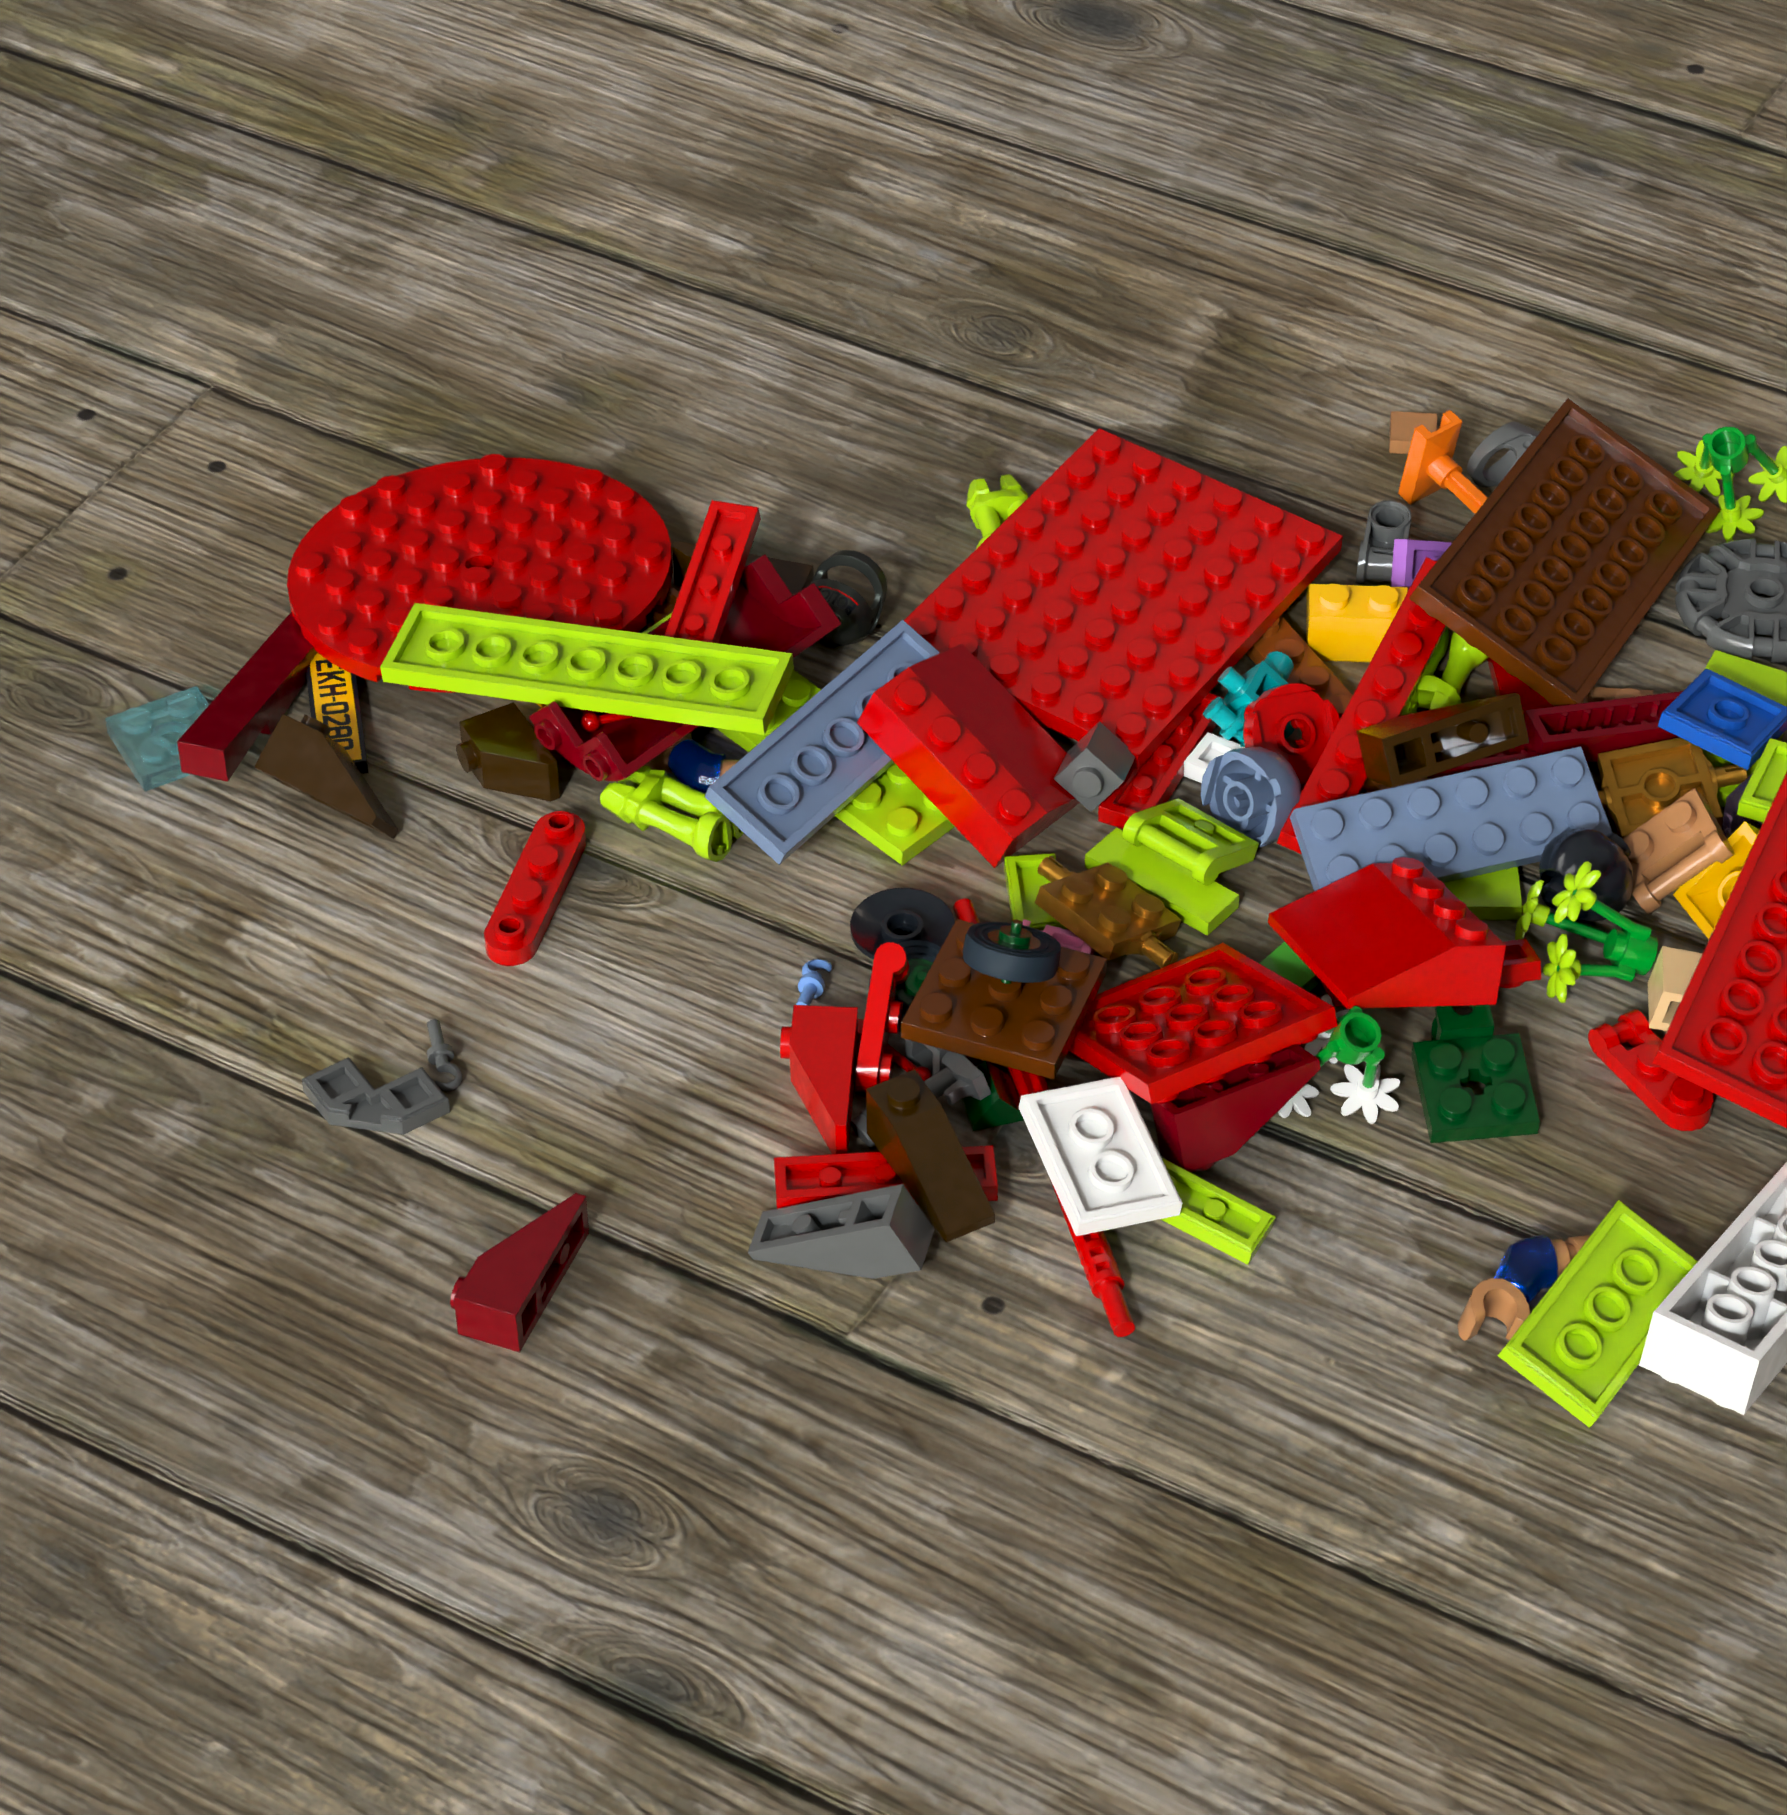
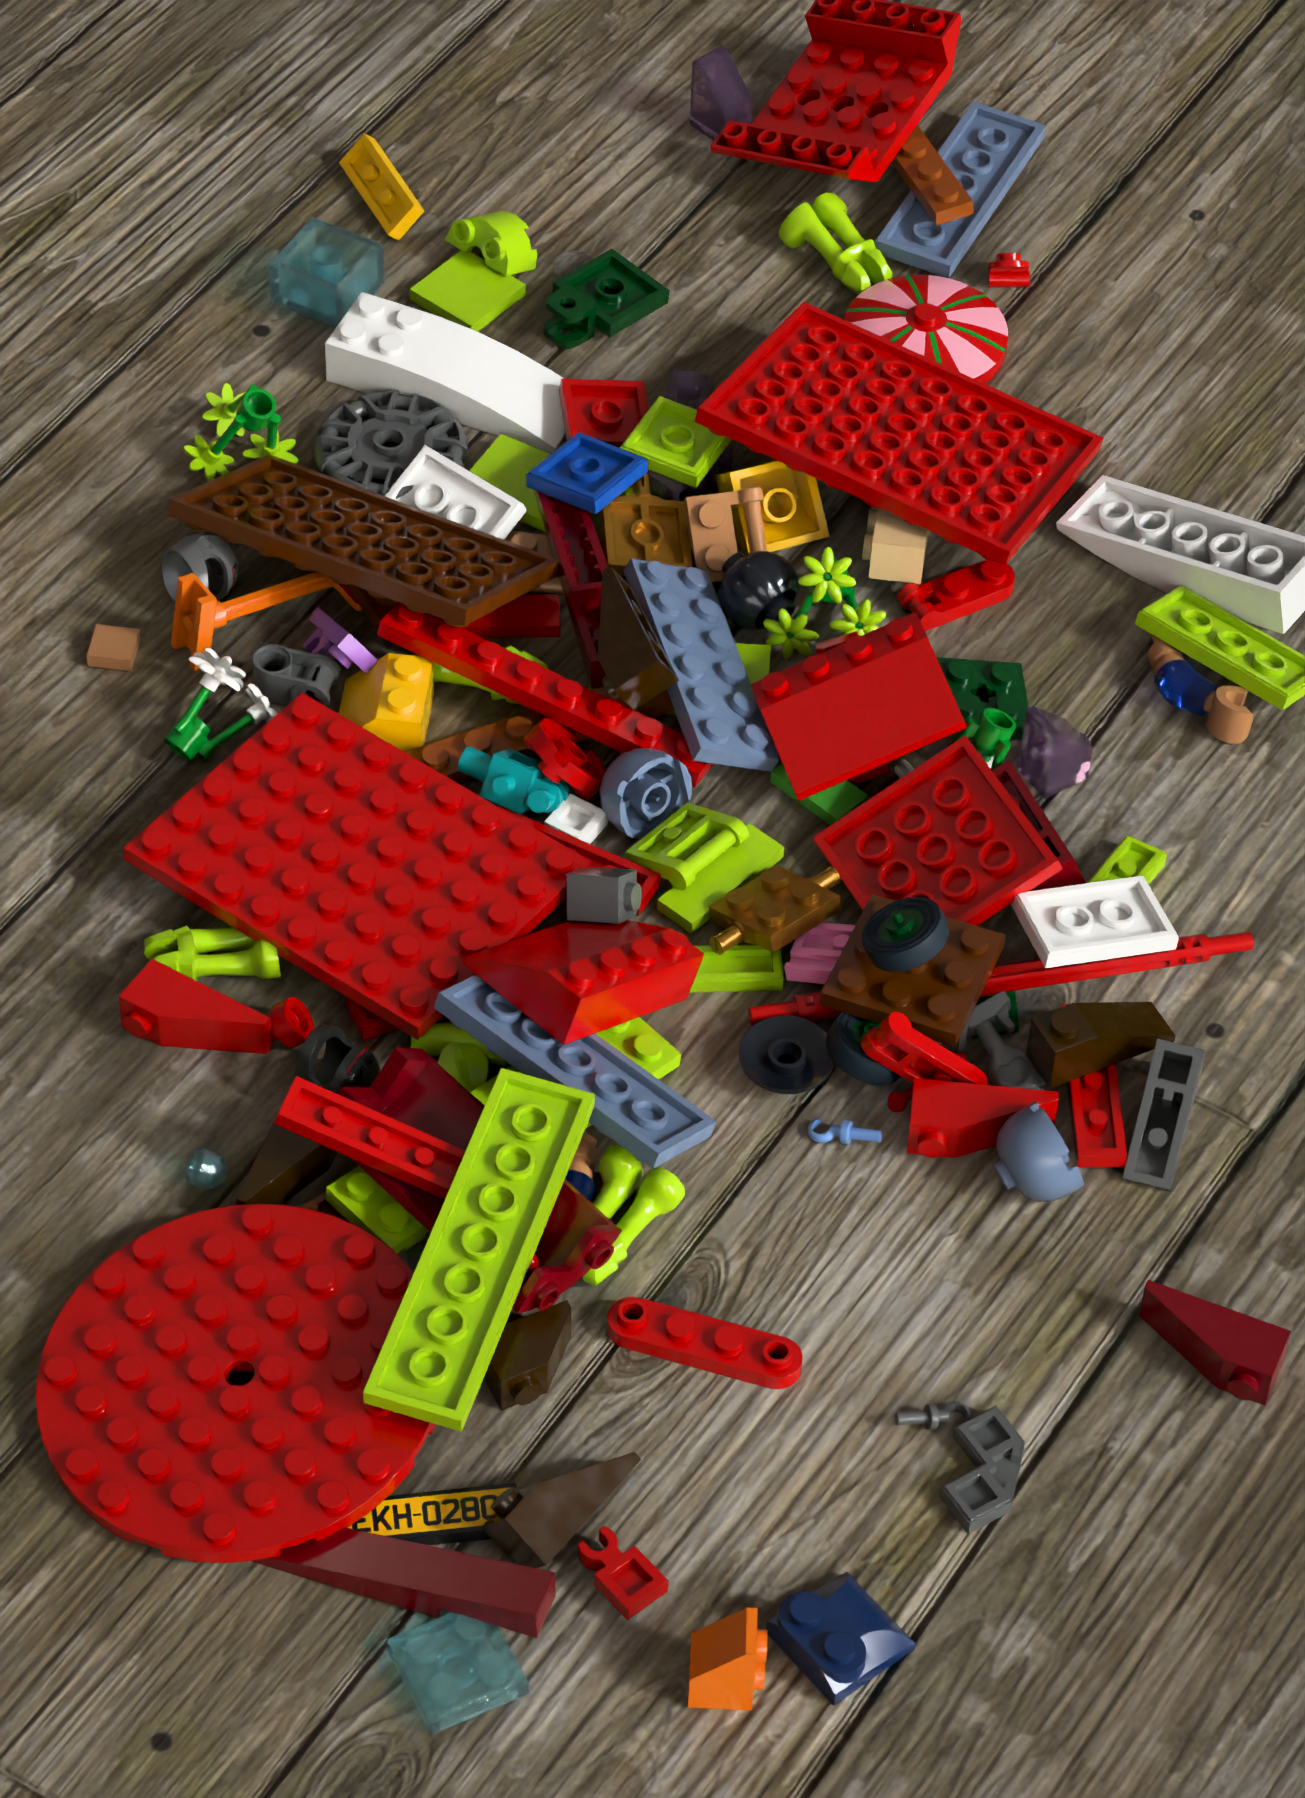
camera: 90 degrees left, 5 degrees up
none -> red slope [118,959,273,1054]
none -> plant [163,648,278,762]
none -> red tile [270,997,314,1048]
none -> white tile [385,445,527,539]
none -> red plate [578,1526,668,1620]
none -> orange slope [688,1607,768,1711]
none -> dark blue slope [766,1572,916,1705]
none -> sand blue cylinder [993,1101,1084,1202]
none -> clear purple slope [1018,706,1093,799]

